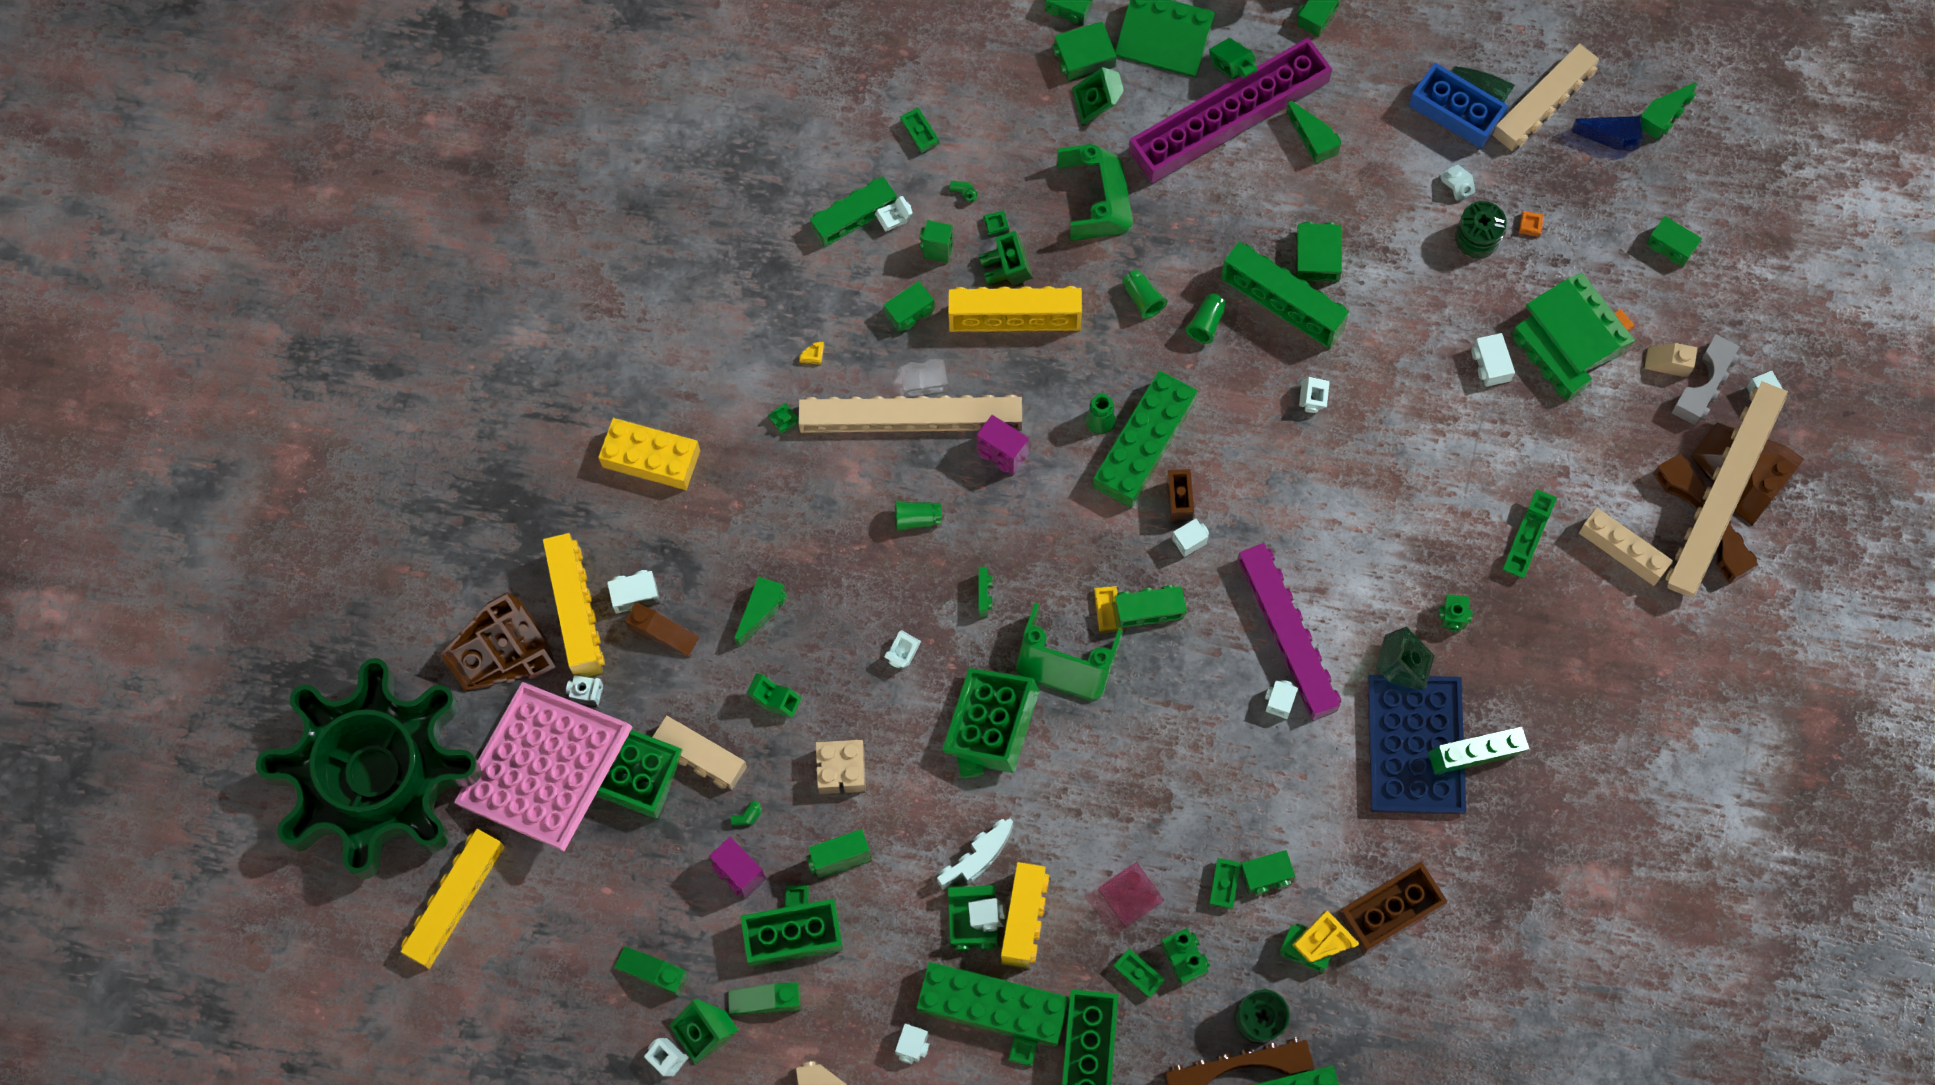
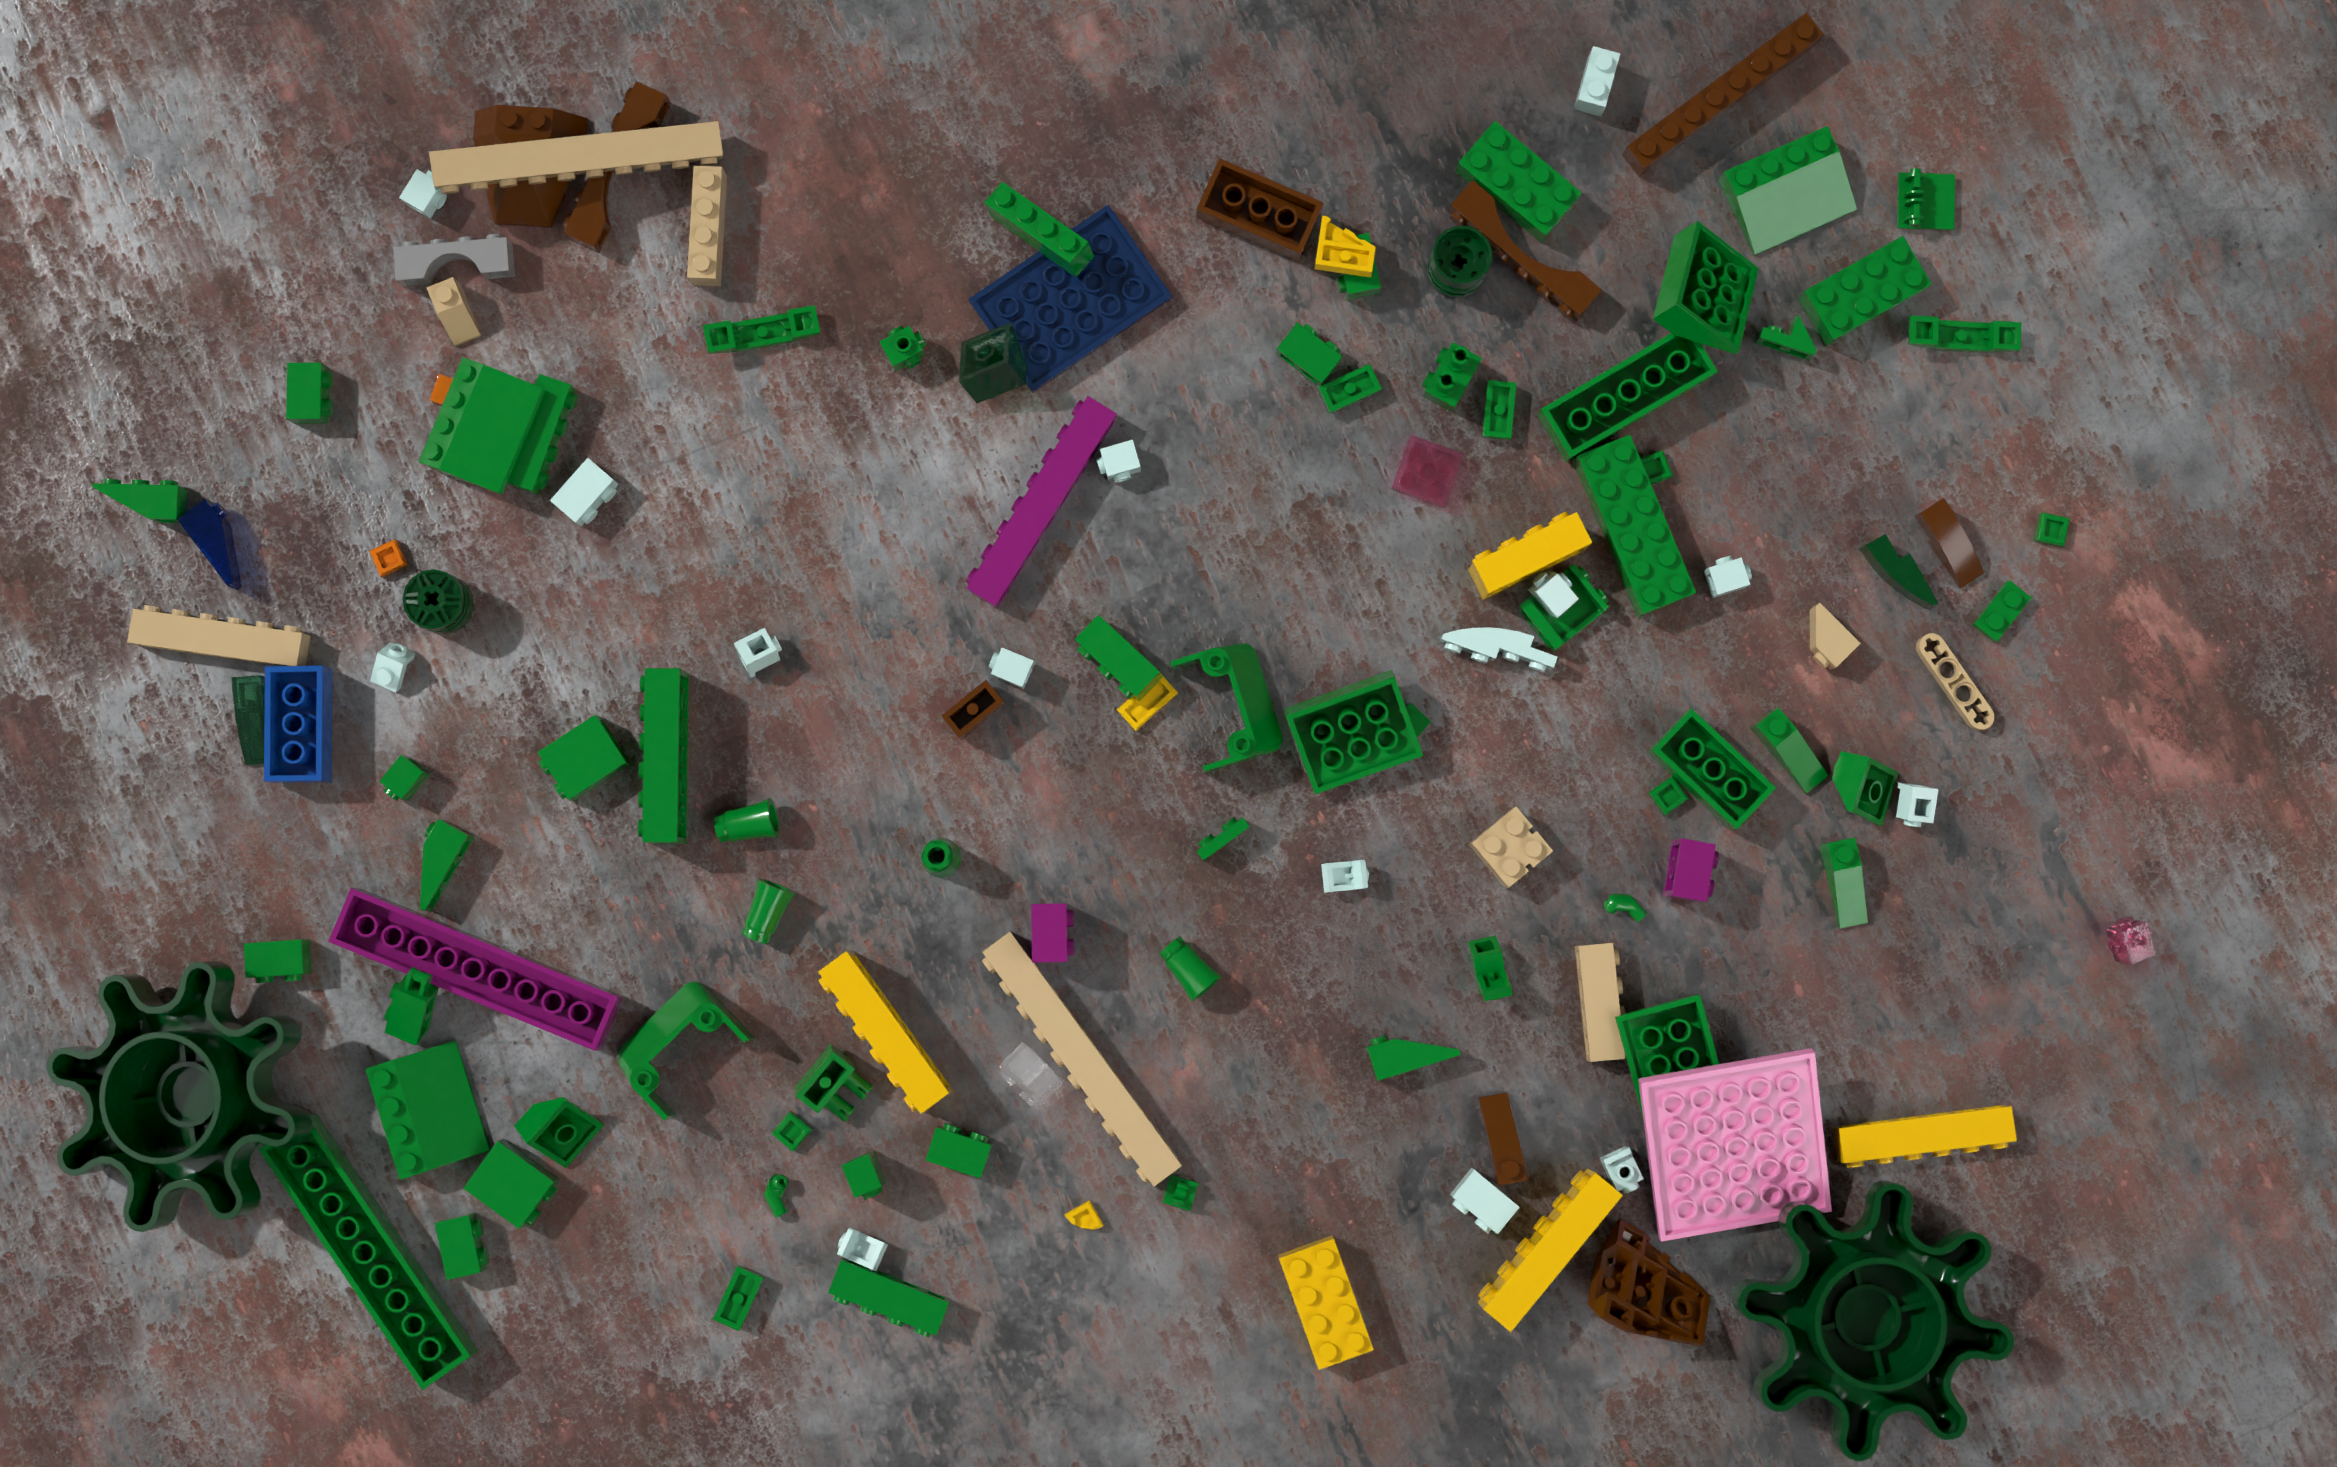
camera: 125 degrees left, 15 degrees up
green brick [806,829,872,879] -> none
green brick [1093,370,1198,508] -> none
none -> green brick [379,755,430,801]

